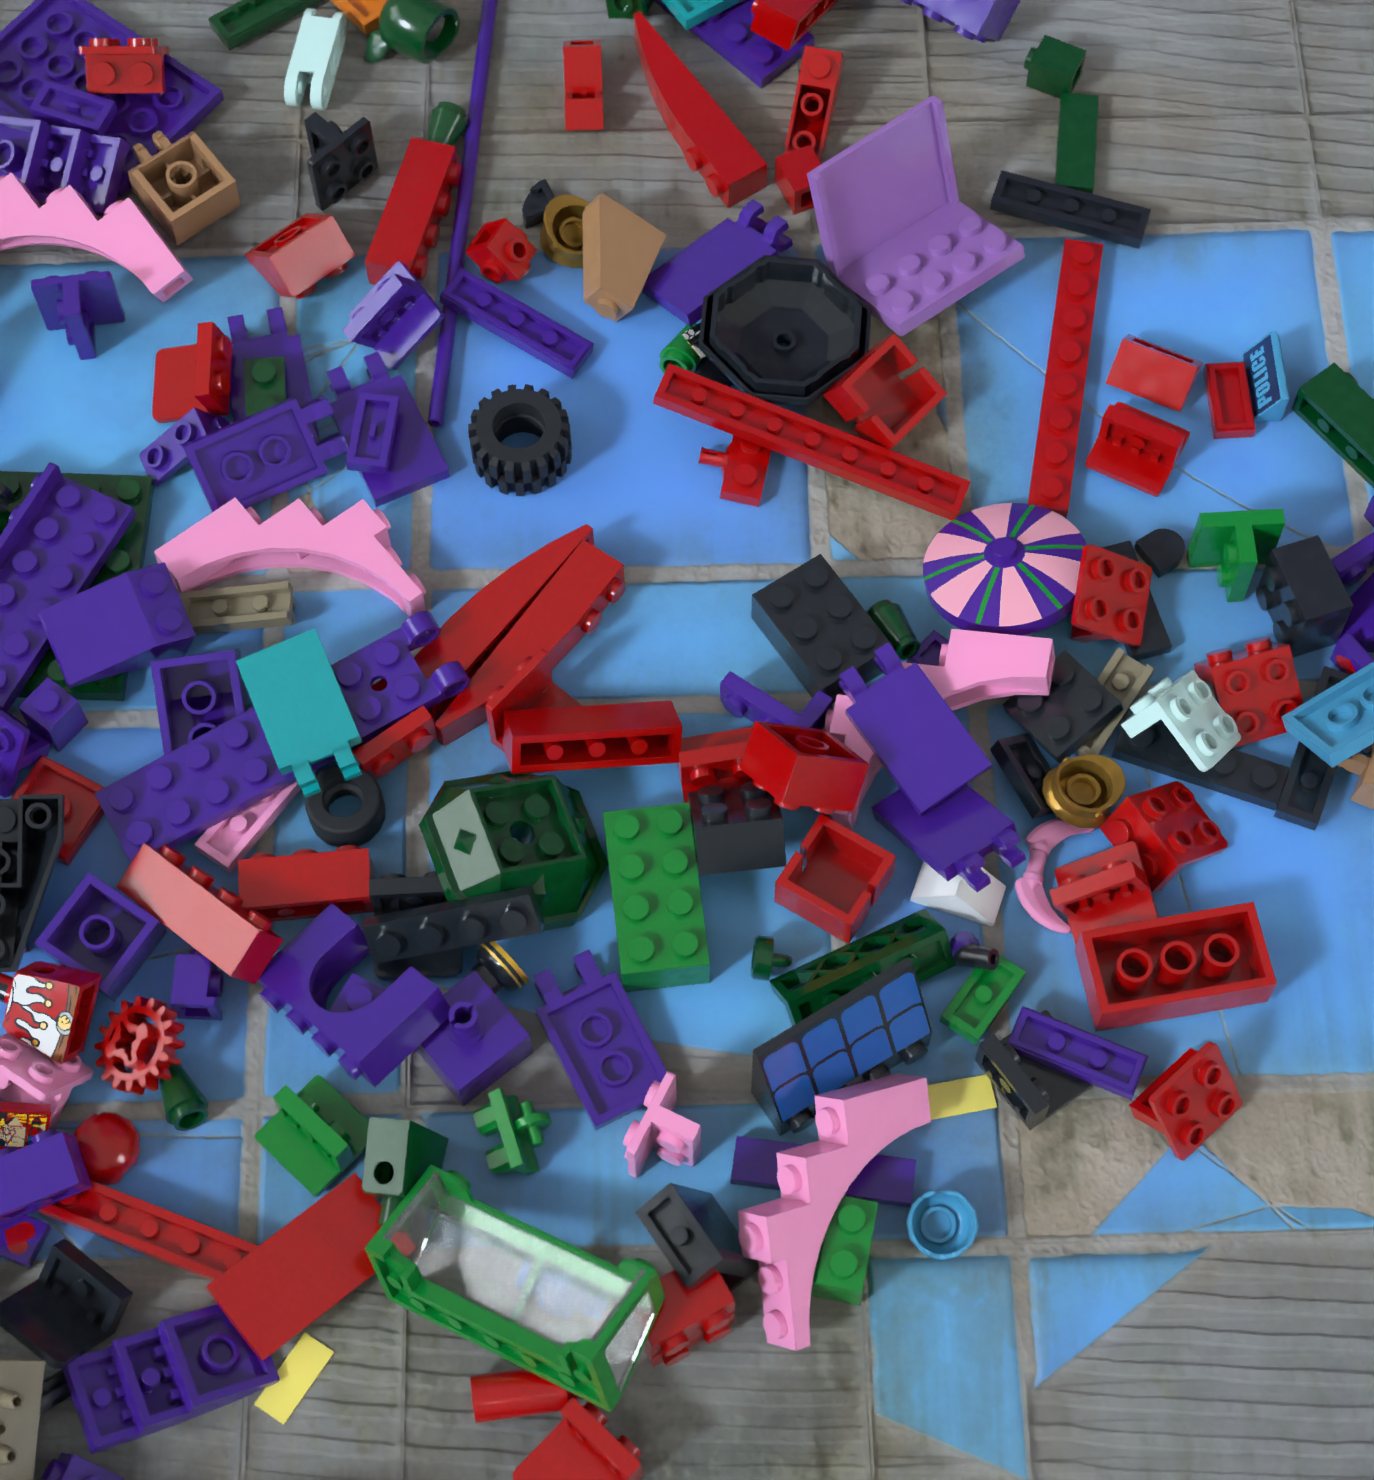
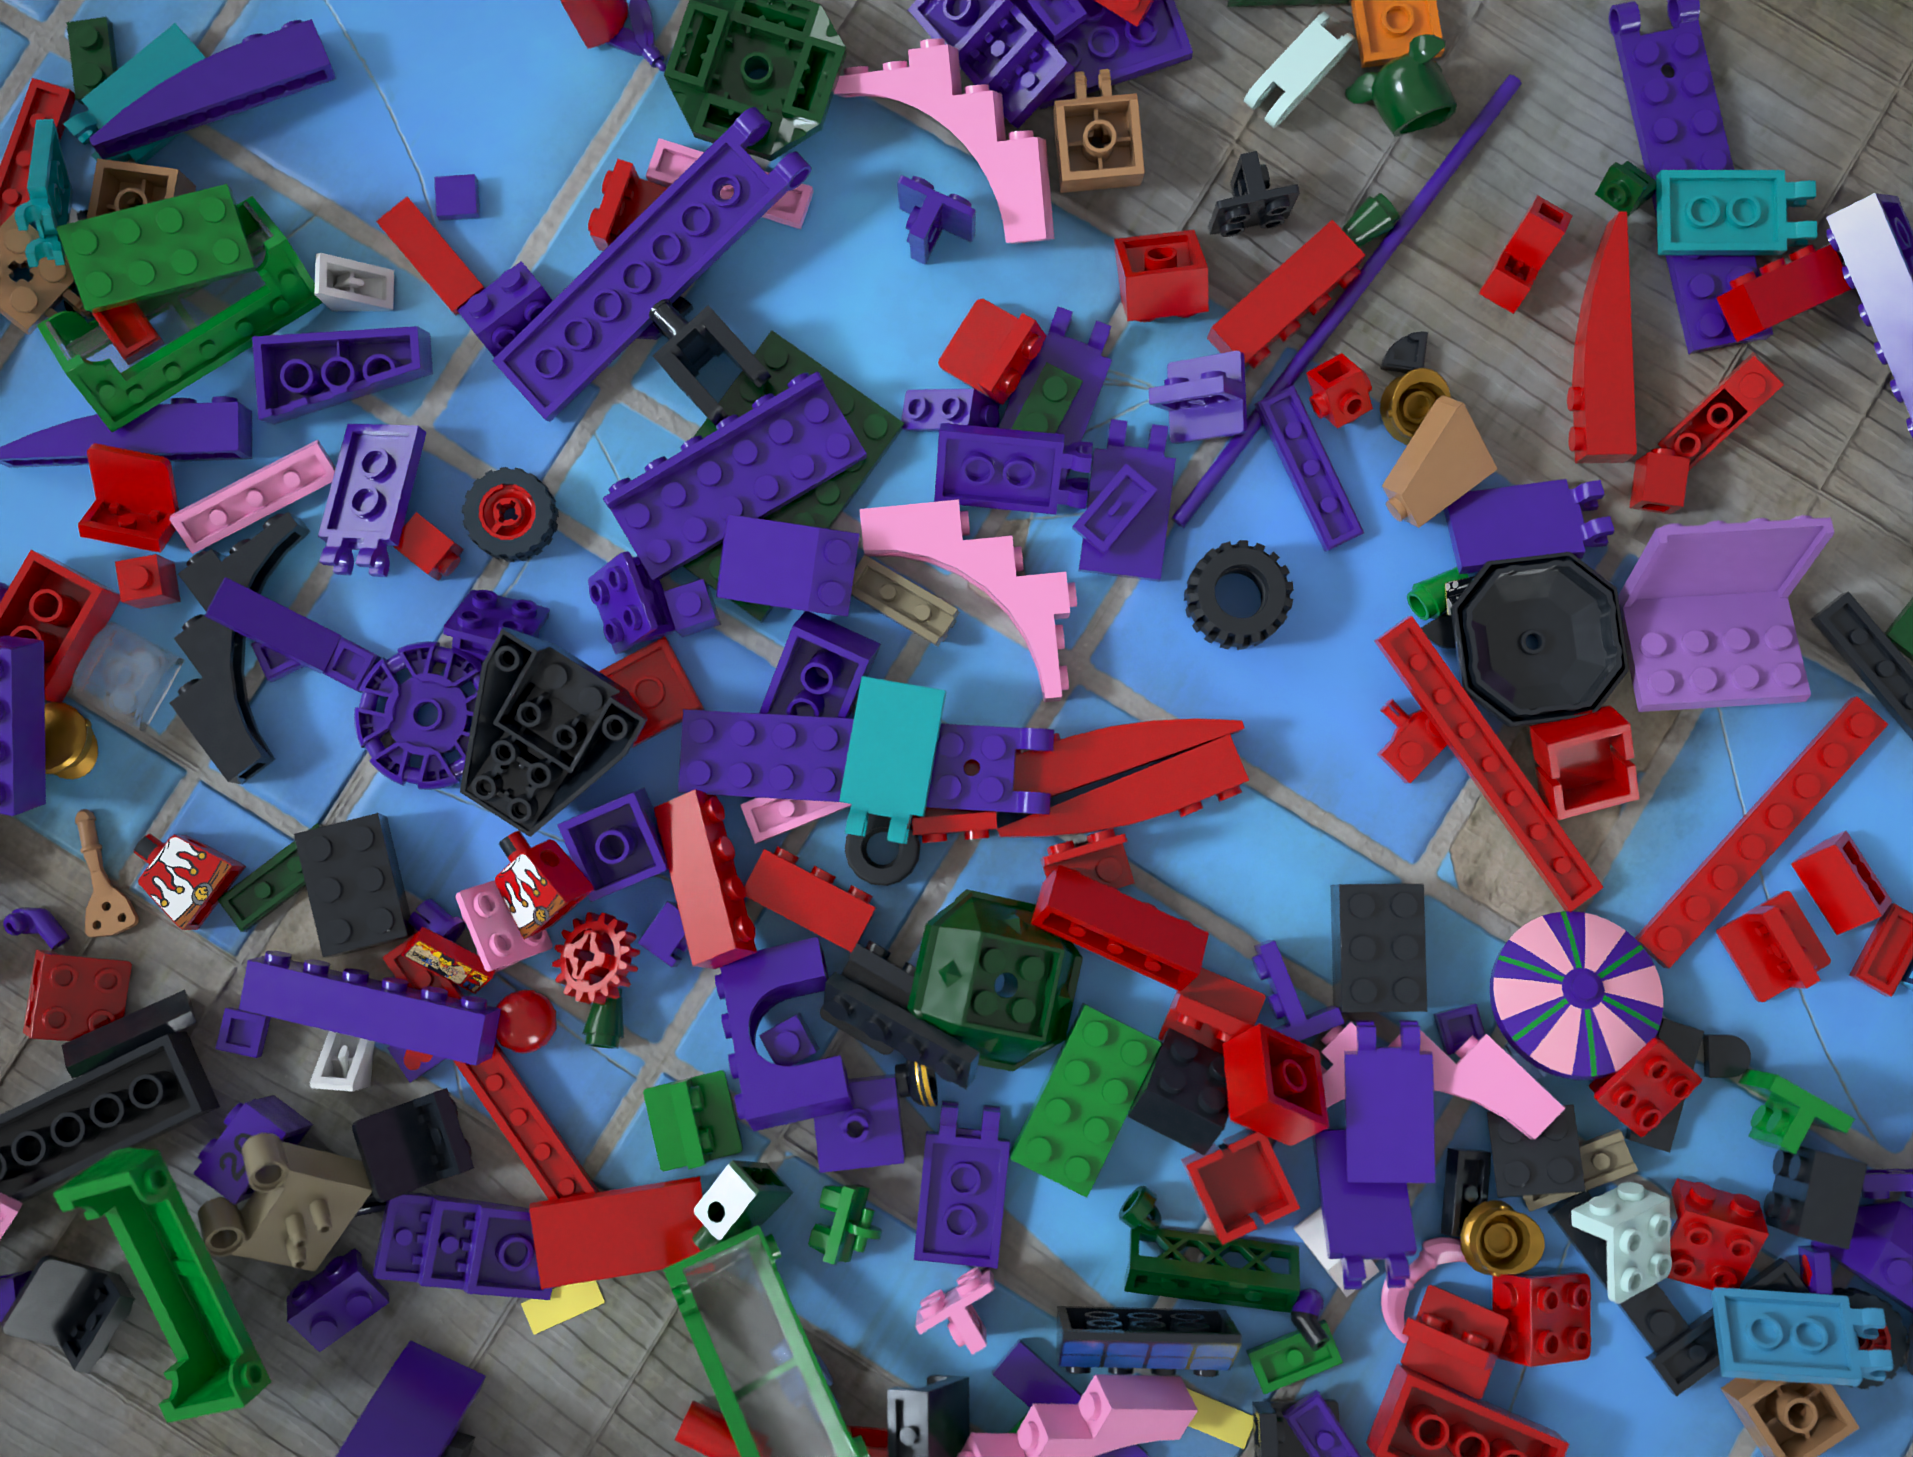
camera: 35 degrees right, 20 degrees up
dark green cone [867,600,920,660] -> none

